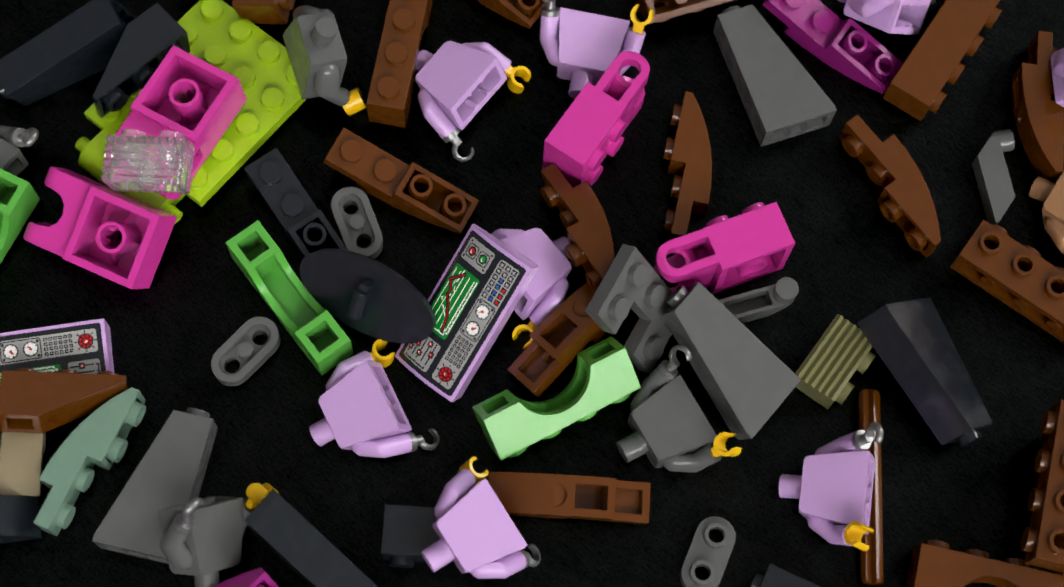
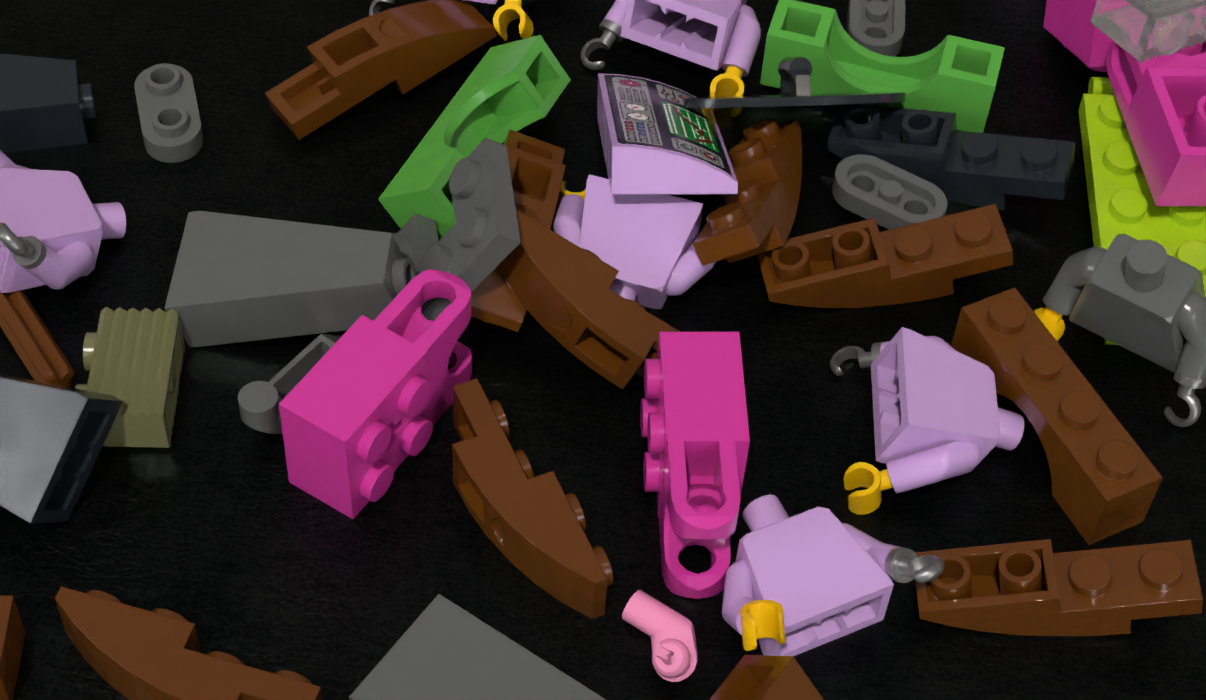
camera: 145 degrees right, 20 degrees down
dark grey torso [616,345,741,473] -> none
none -> bright pink arm [622,590,698,682]
none -> reddish brown slope [693,118,802,265]

